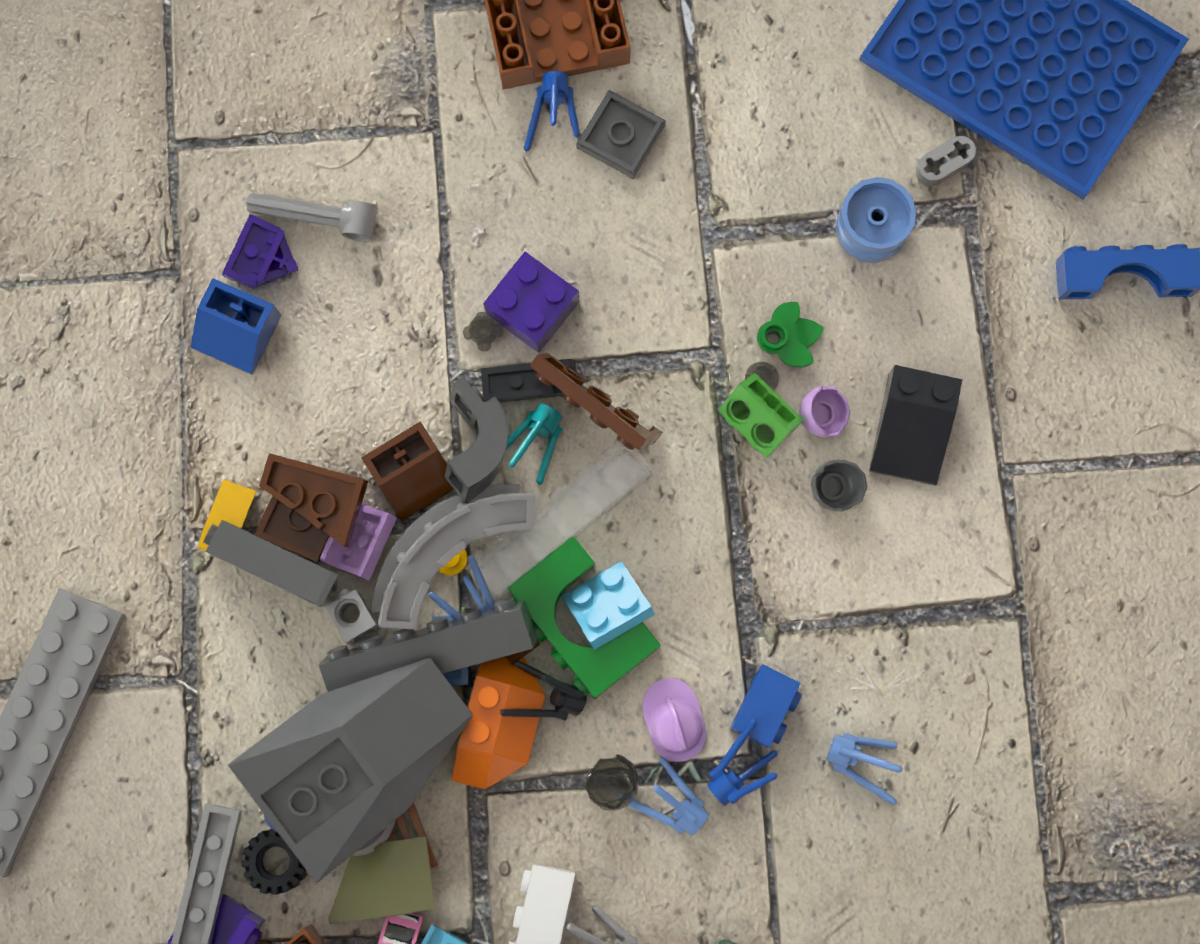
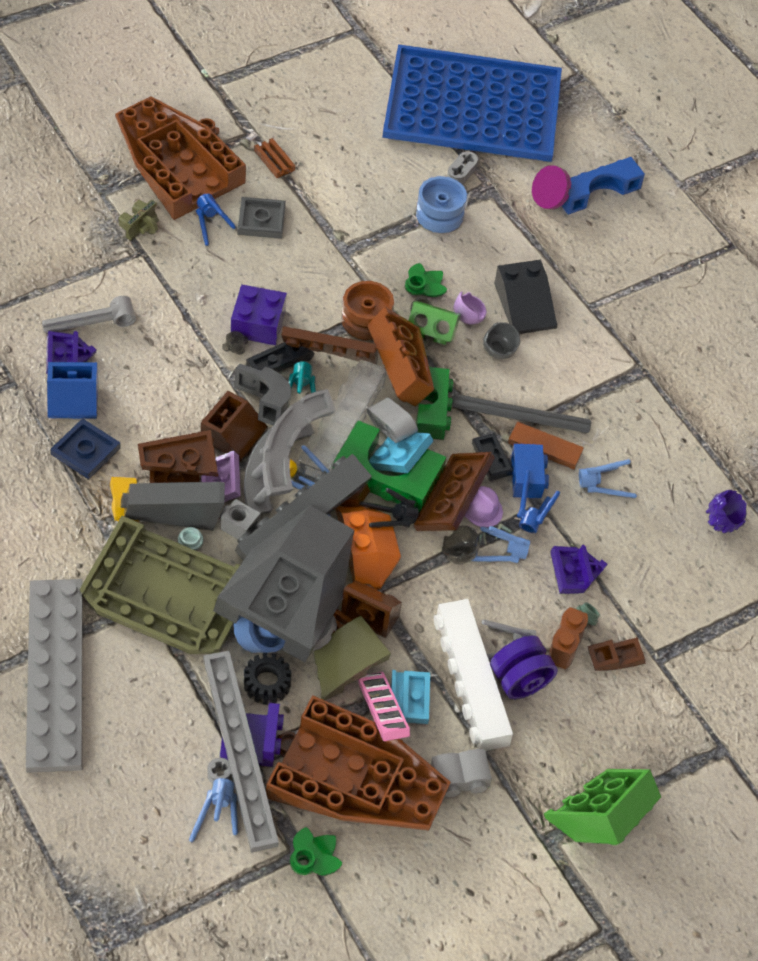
camera: 35 degrees left, 25 degrees down
none -> dark blue plate [50,418,121,480]
none -> olive slope [79,516,240,654]
none -> olive hips [118,200,159,241]
none -> light aqua plate [178,527,203,550]
none -> dark orange tile [254,138,295,178]
none -> dark orange wheel [341,281,394,340]
none -> reddish brown slope [341,580,402,638]
none -> dark orange wedge [367,307,434,407]
none -> light grey beam [367,397,418,443]
none -> reddish brown tile [413,452,495,531]
none -> green arch [416,367,453,440]
none -> dark grey axle [452,394,591,433]
none -> black plate [472,433,513,481]
none -> dark orange tile [508,422,584,470]
none -> magenta tile [531,165,571,210]
none -> dark purple slope [550,544,608,594]
none -> dark purple hair [706,489,747,533]

